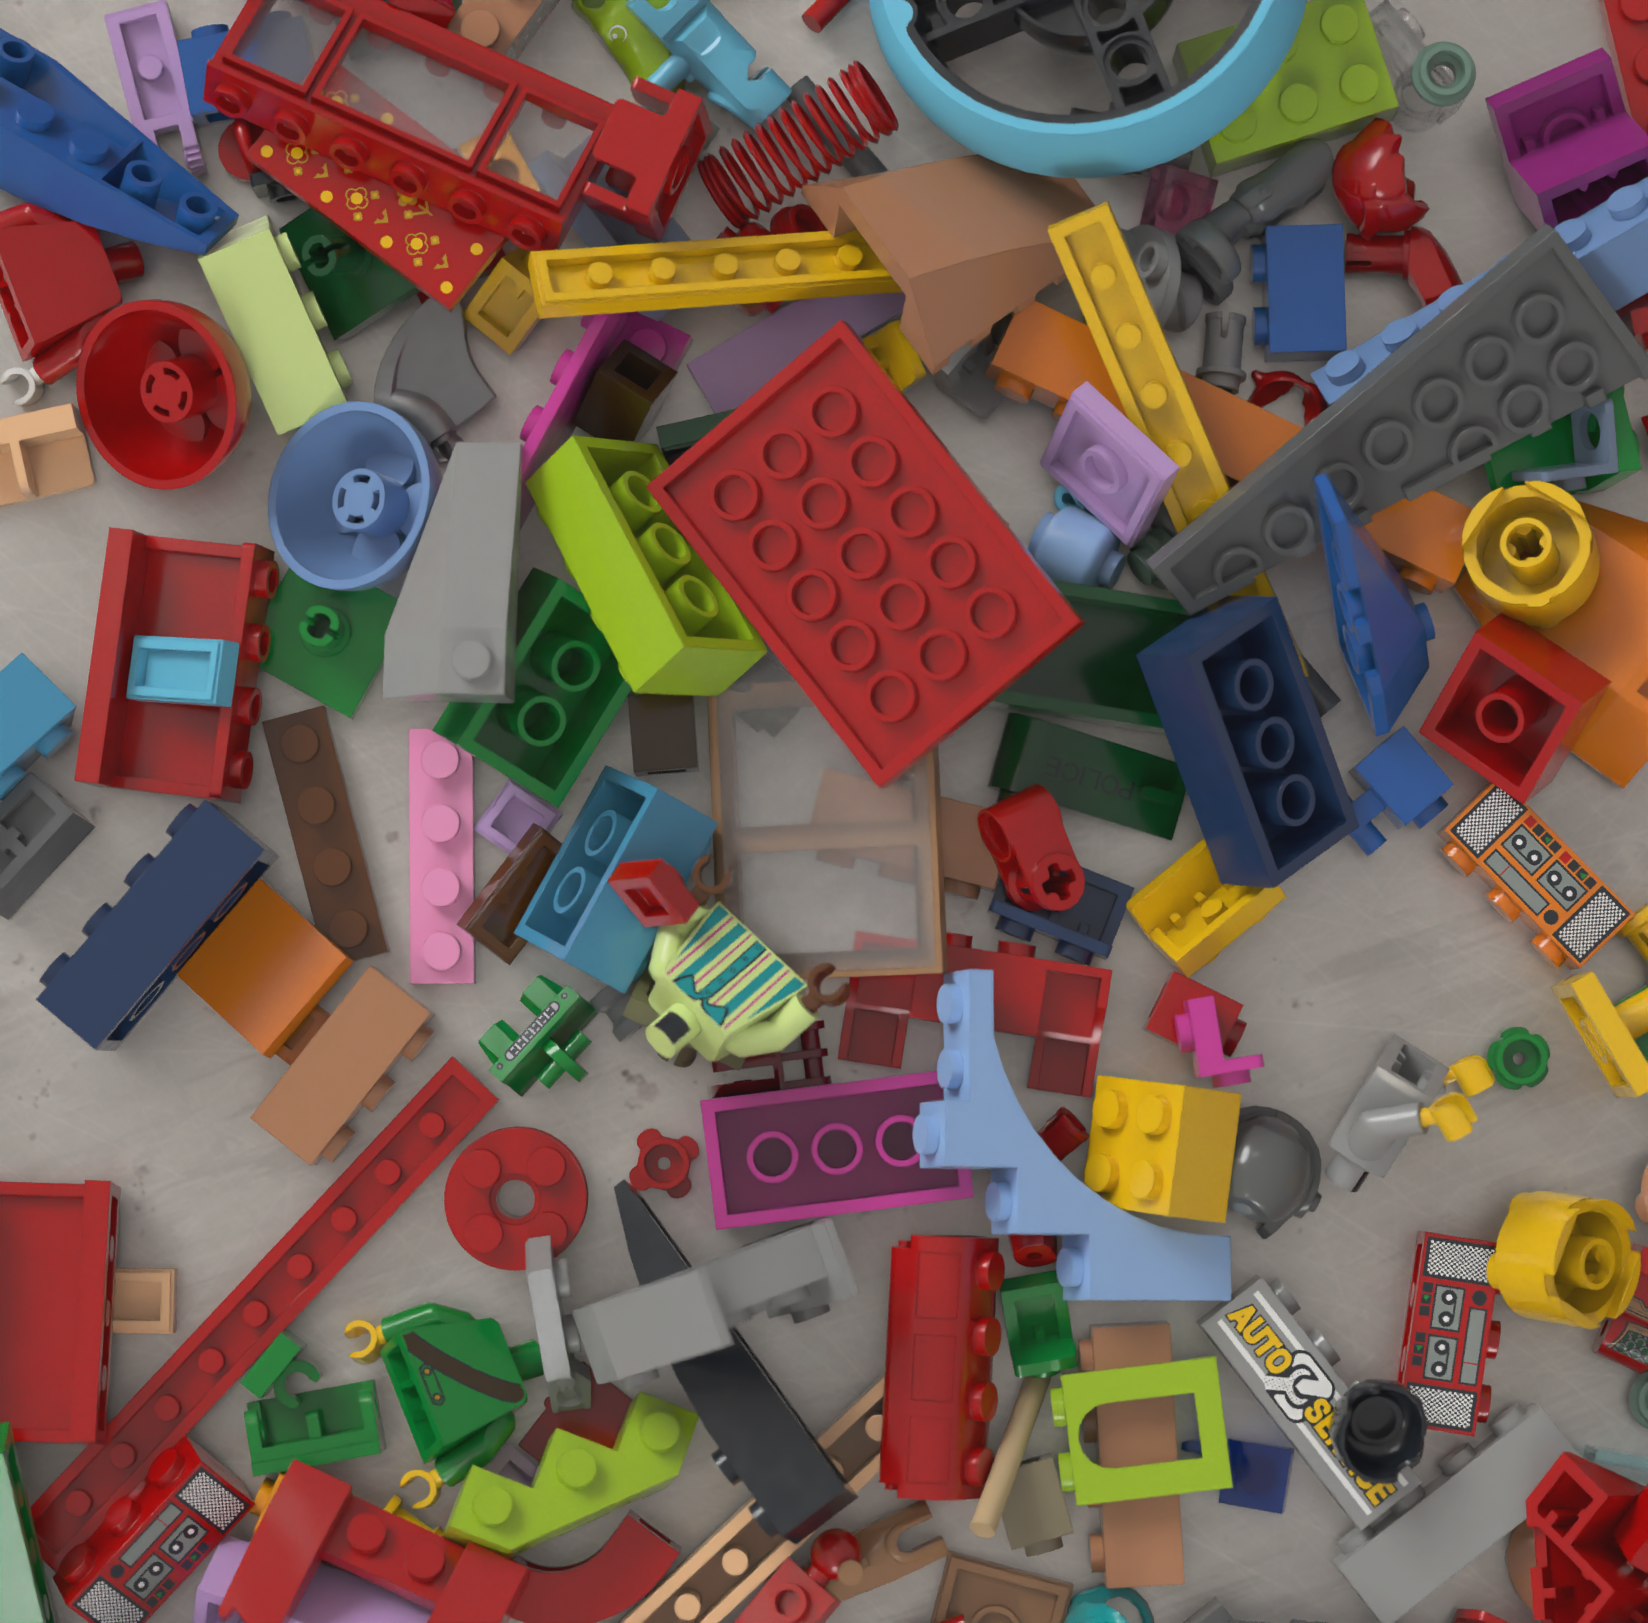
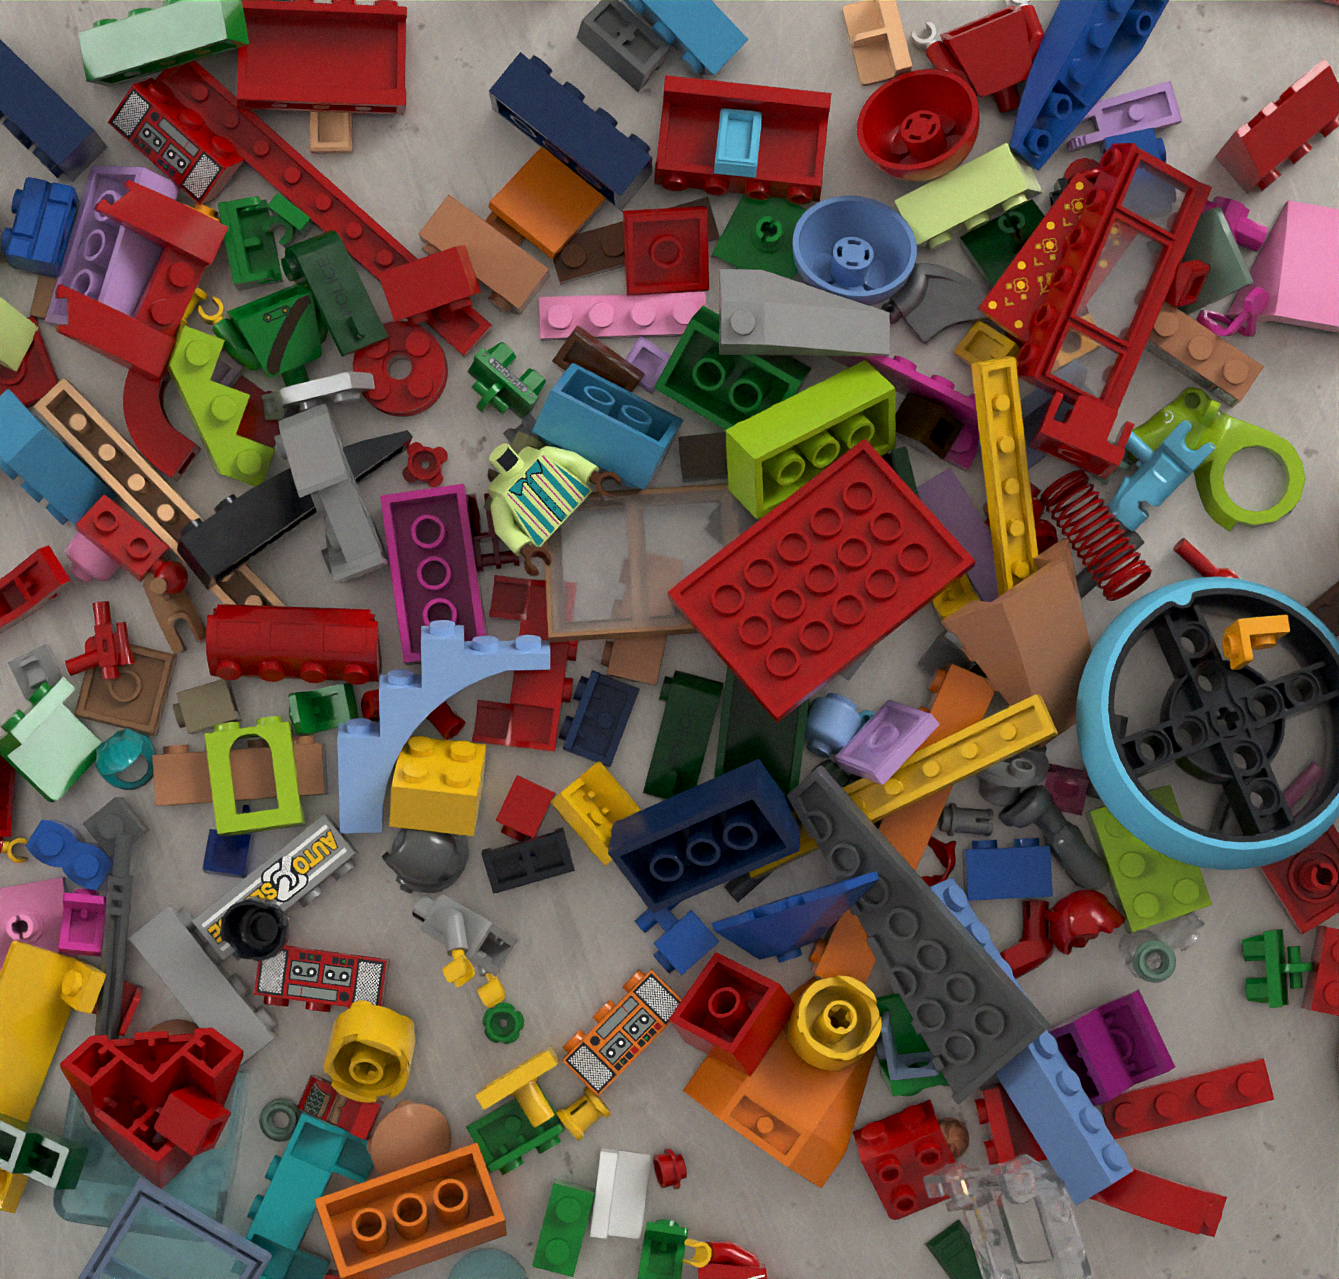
camera: 85 degrees right, 0 degrees up
red plate [607,858,700,927] -> none
tan bar [970,1376,1051,1538] -> none
red piece [977,783,1085,911] -> none
dark pink bracket [1174,996,1265,1088] -> none
none -> dark green door [281,230,388,357]
none -> red brick [378,245,481,326]
none -> black hinge [481,827,575,894]
none -> red tile [622,206,709,296]

